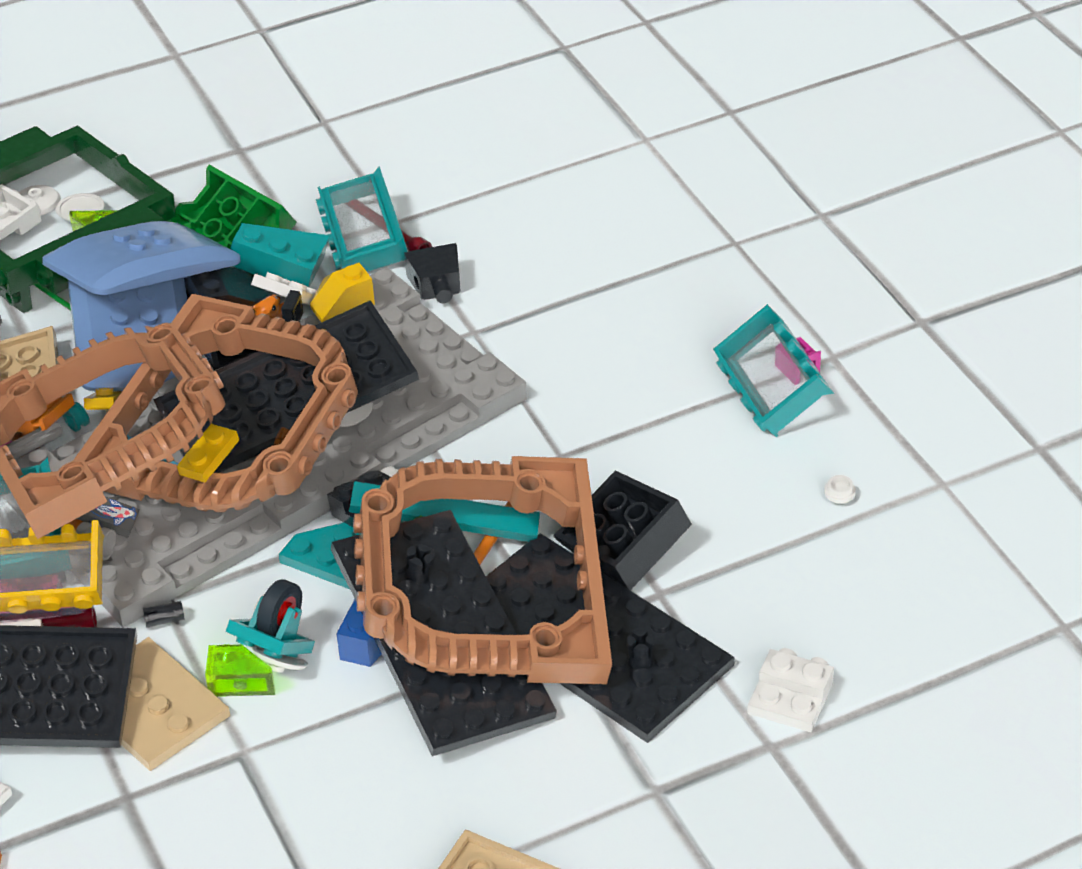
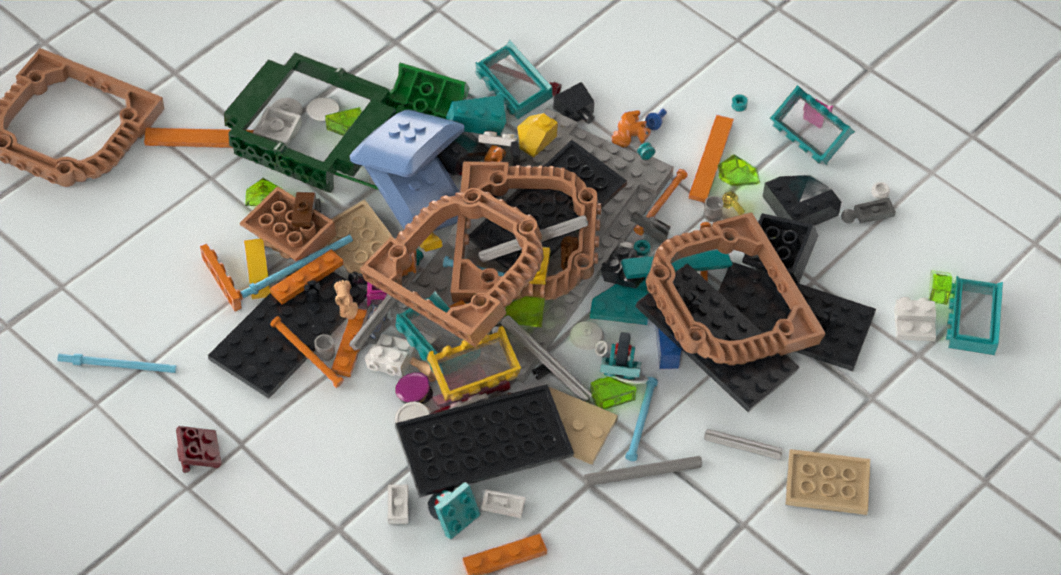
camera: 25 degrees left, 10 degrees up
none -> light grey axle [479,215,588,262]
none -> light grey axle [501,316,592,402]
none -> clear neon green slope [504,296,545,328]
none -> white piece [569,321,604,350]
none -> light grey axle [584,456,702,486]
none -> orange animal [611,110,651,148]
none -> medium azure bar [625,377,658,461]
none -> dark grey arm [630,211,671,243]
none -> orange bar [634,169,688,236]
none -> teal bush [637,142,656,160]
none -> blue plate [645,108,667,130]
none -> orange tile [688,115,734,203]
none -> light grey wheel [703,196,723,222]
none -> light grey axle [704,429,783,459]
none -> clear neon green slope [717,154,760,187]
none -> clear yellow plate [722,191,745,215]
none -> teal bush [731,94,748,112]
none -> black slope [762,175,842,226]
none -> dark grey plate [841,198,896,224]
none -> clear neon green slope [928,270,952,305]
none -> window [946,276,1003,355]

